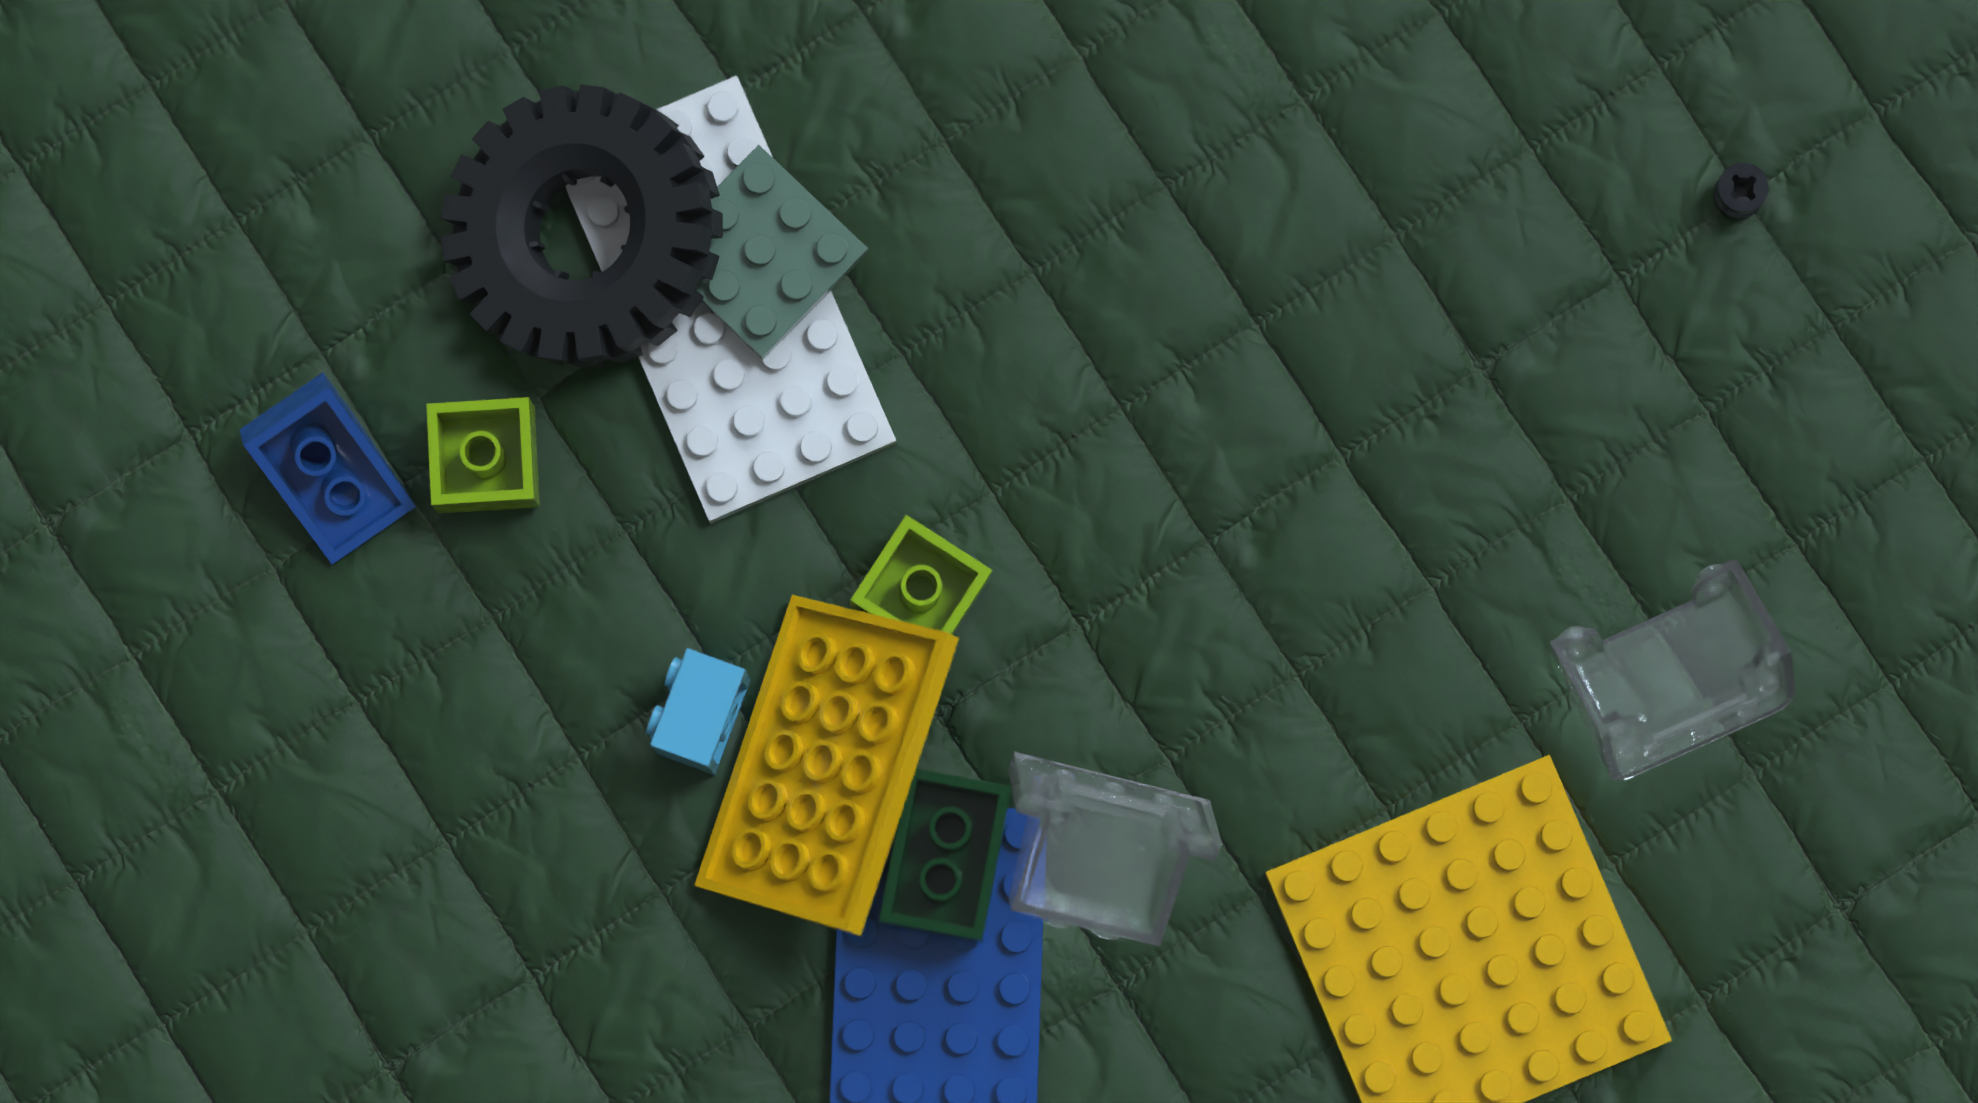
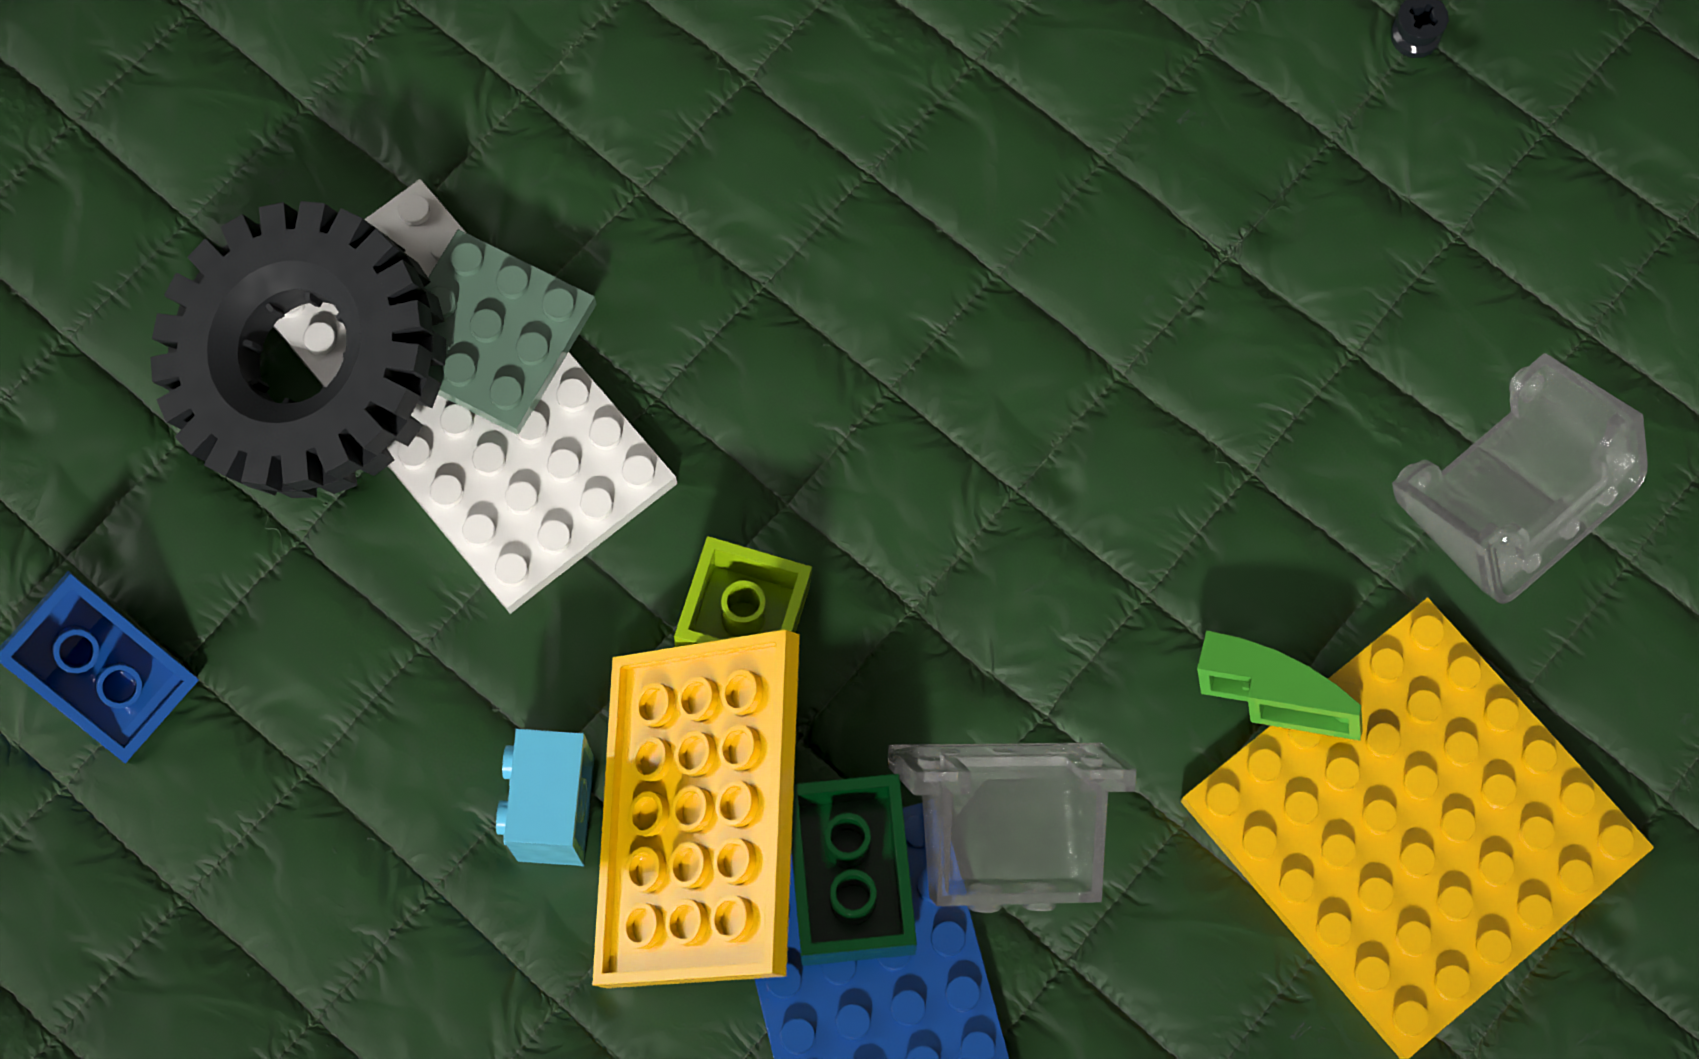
camera: 20 degrees left, 10 degrees down
lime brick [426,397,540,514] -> none
none -> bright green slope [1197,631,1363,741]

